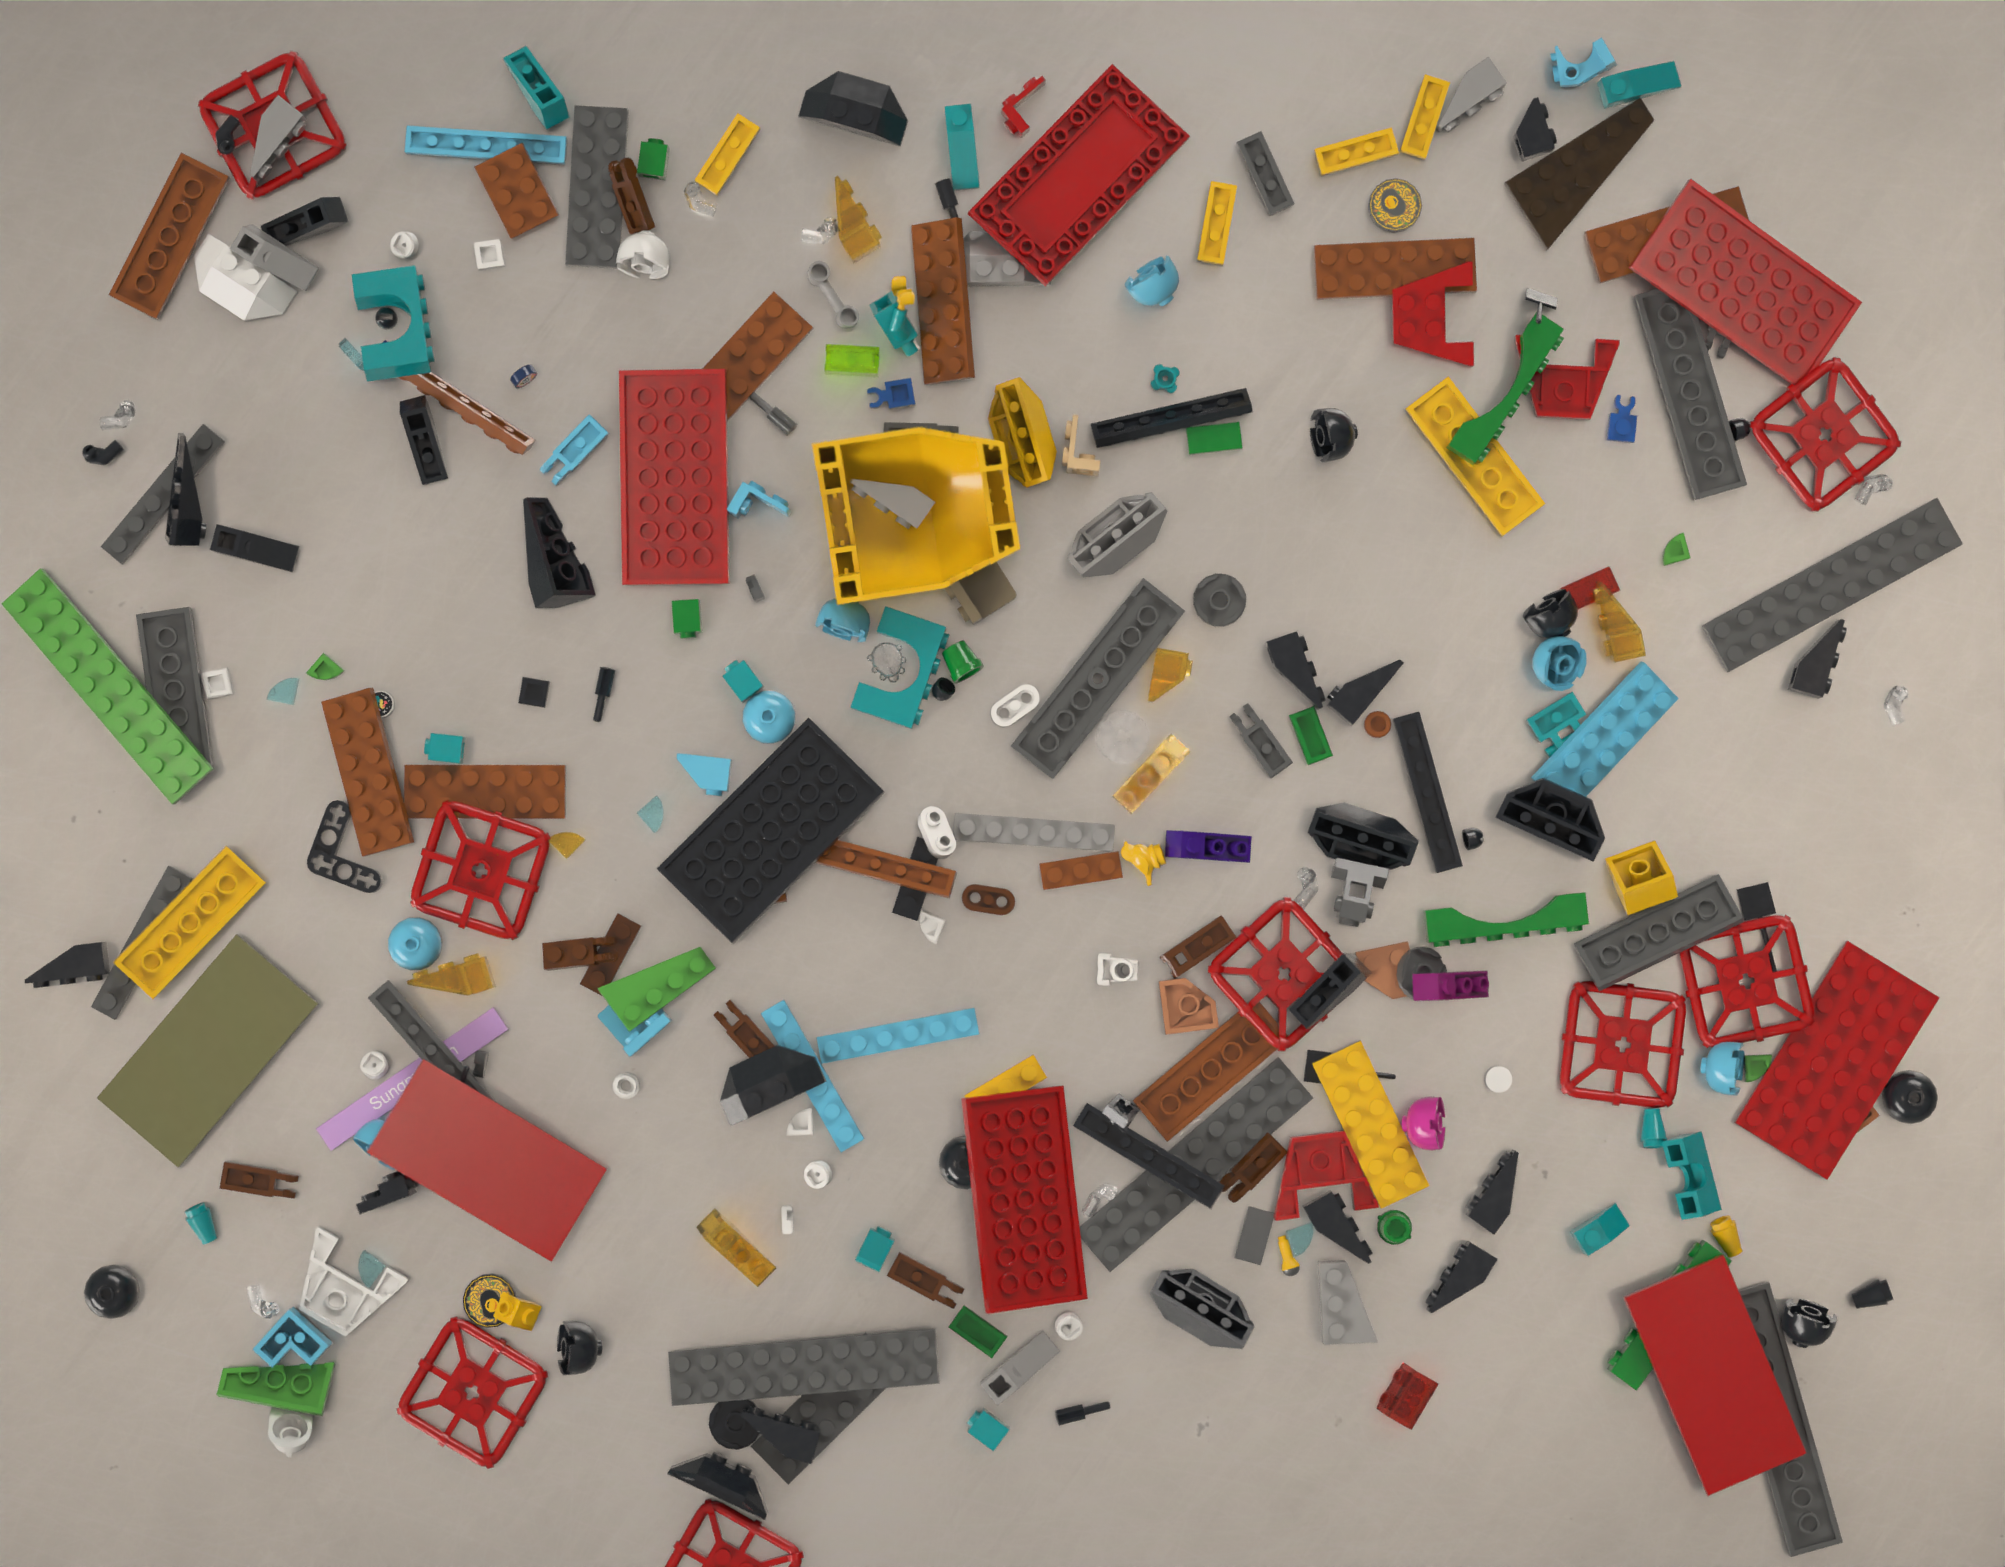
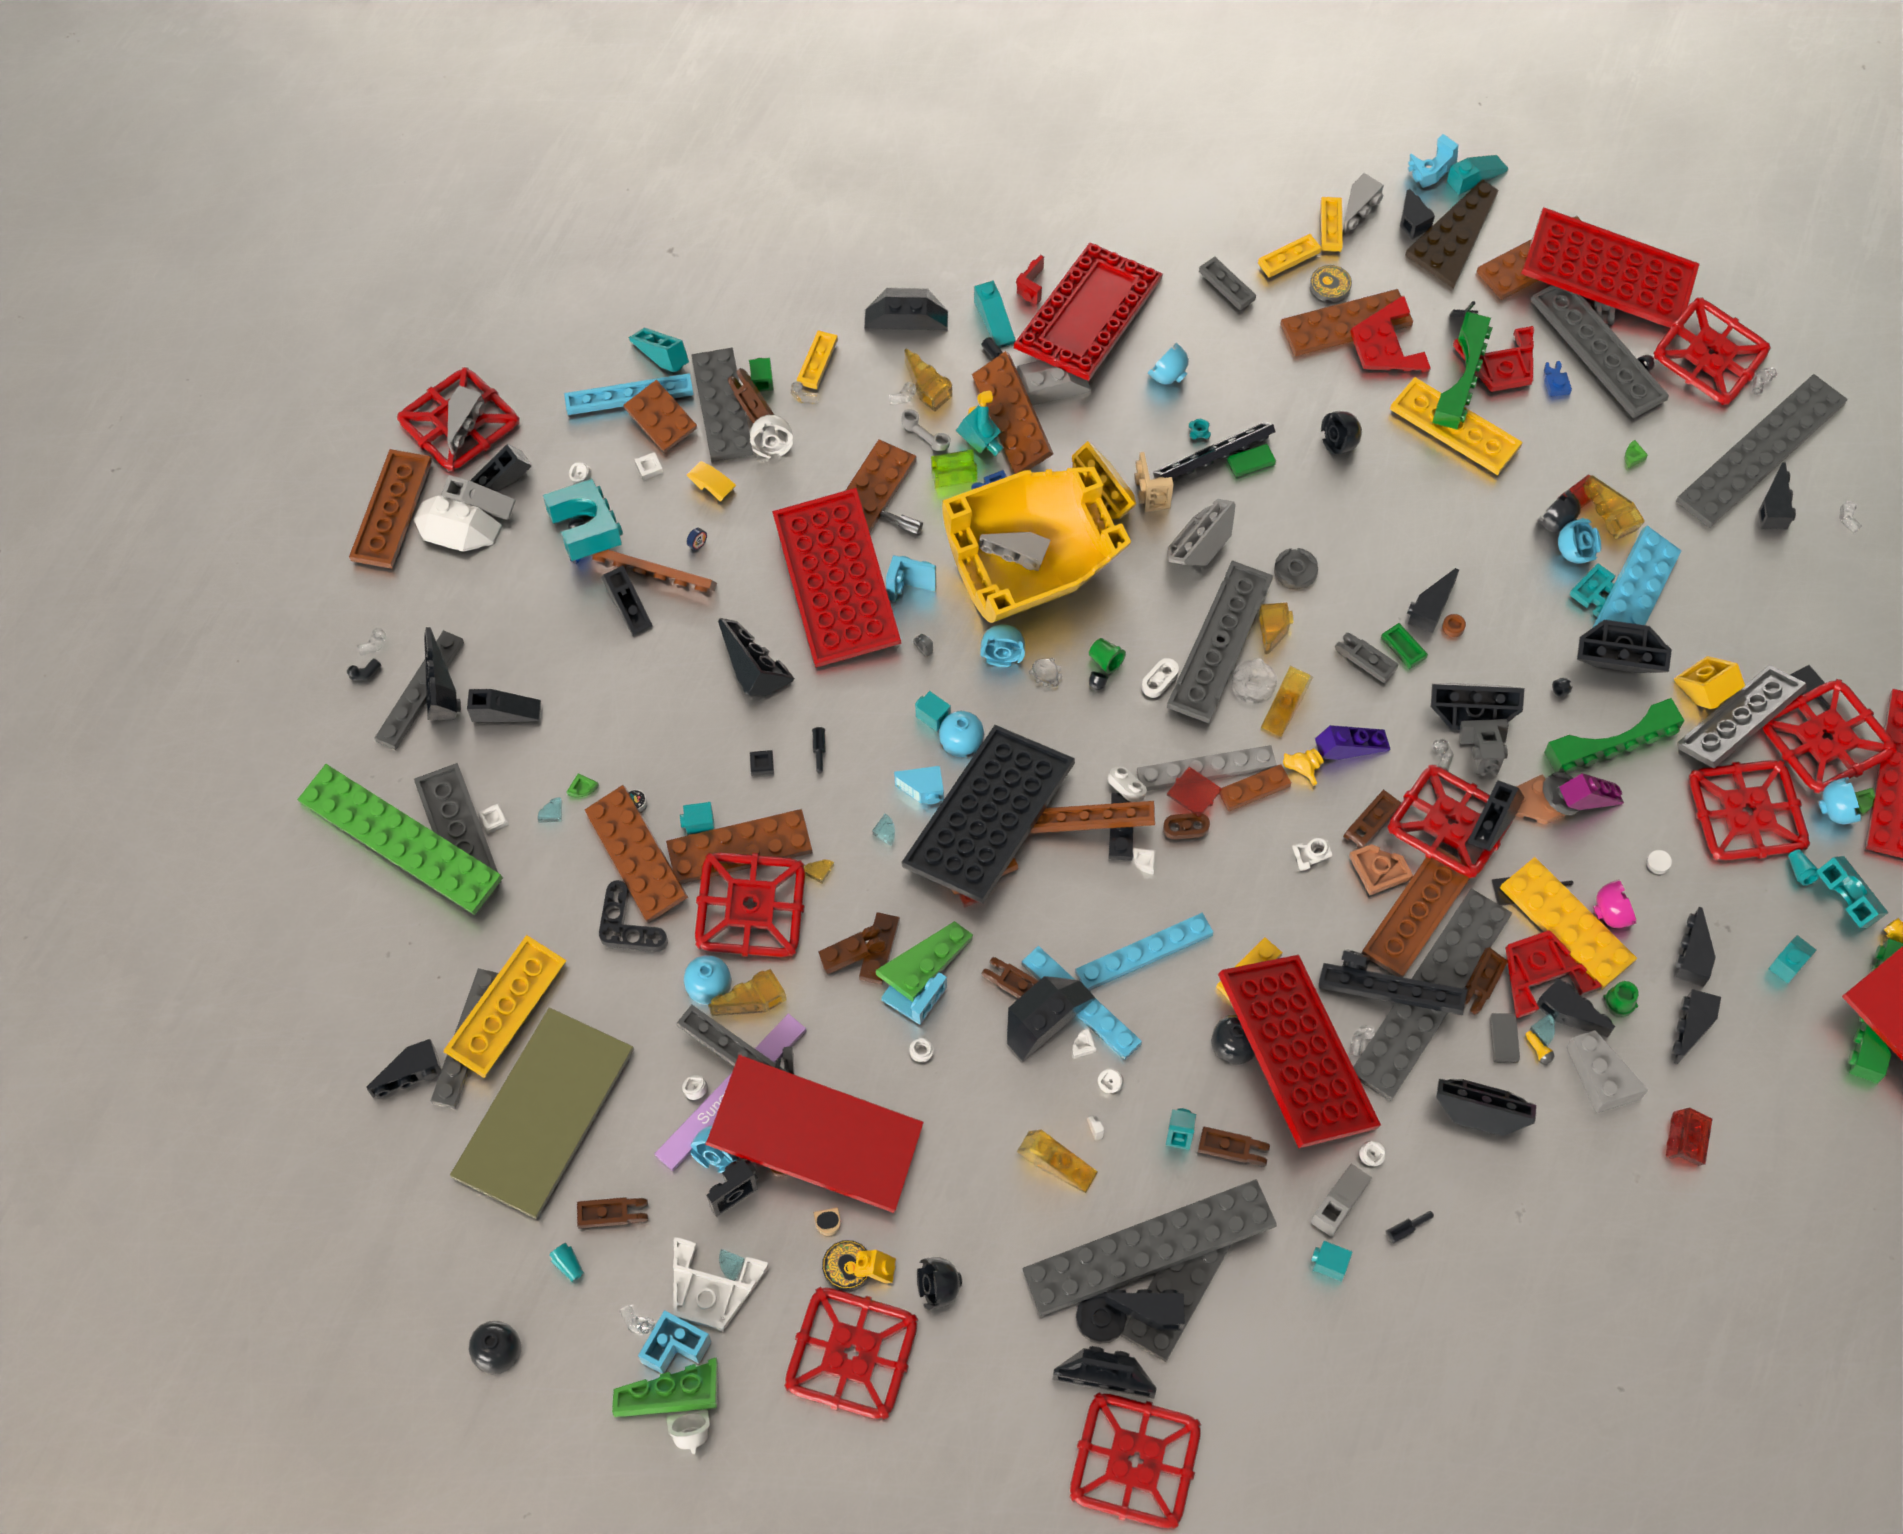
camera: 15 degrees left, 25 degrees down
black arm [215,115,241,155] -> none
clear light blue tile [339,338,364,371] -> none
medium azure hinge [540,414,609,485] -> none
green brick [672,599,702,639] -> none
teal arch [851,606,950,729] -> none
dark tan bracket [944,562,1016,625] -> none
green tile [948,1305,1008,1358] -> none
yellow plate [1197,181,1237,265] -> none
black slope [1265,631,1326,710] -> none
black plate [1393,712,1463,873] -> none
none -> yellow slope [686,461,736,502]
none -> tile [813,1207,841,1236]
none -> clear red piece [1167,767,1222,818]

